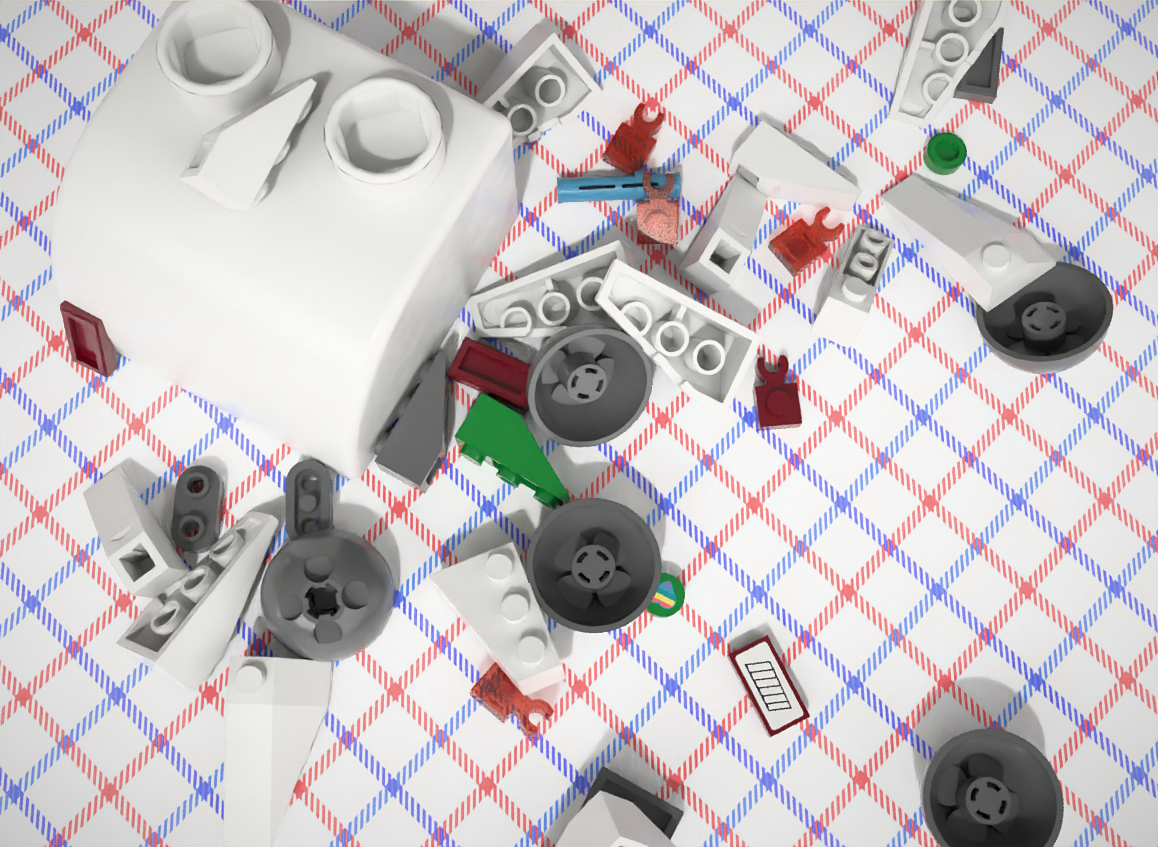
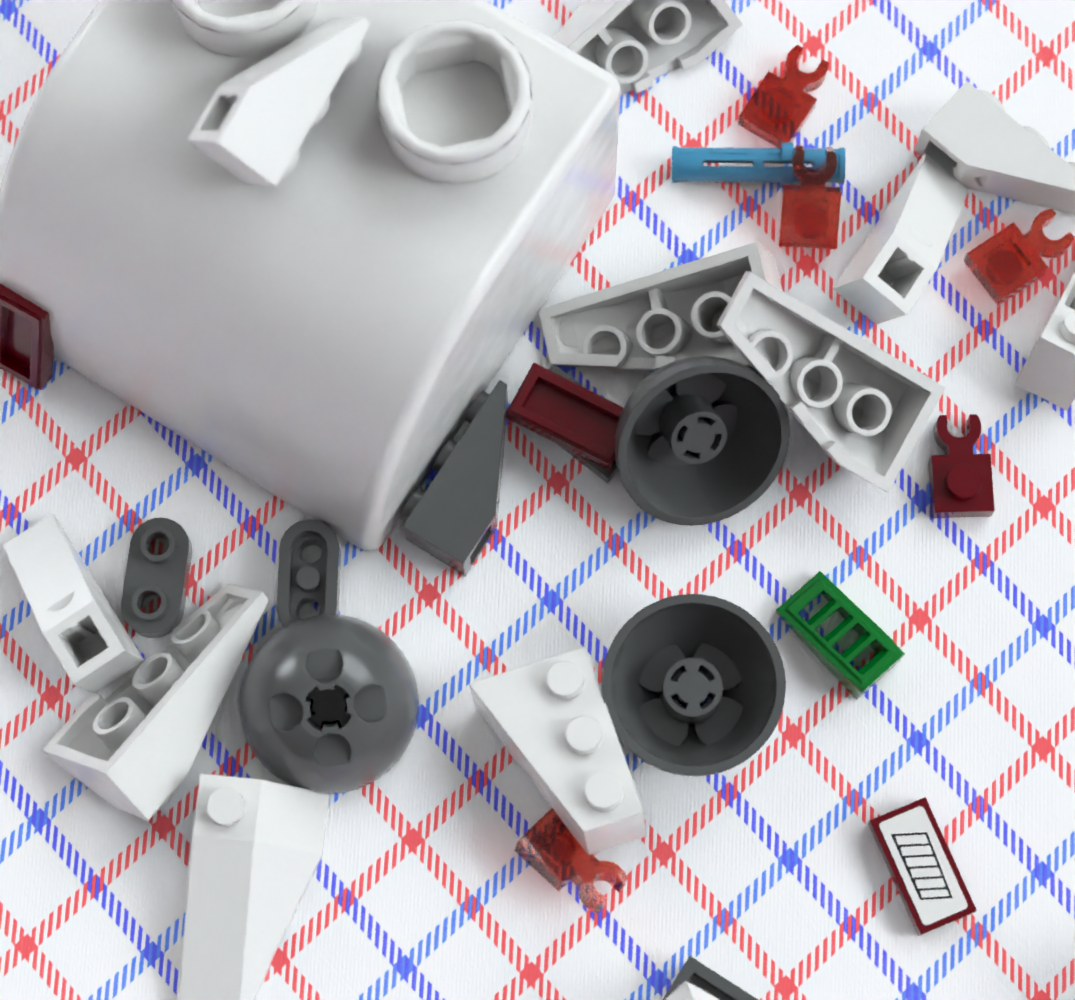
camera: 10 degrees right, 0 degrees up
green slope [454,393,571,510] -> none
green tile [645,573,685,618] -> none
none -> green slope [775,571,905,700]

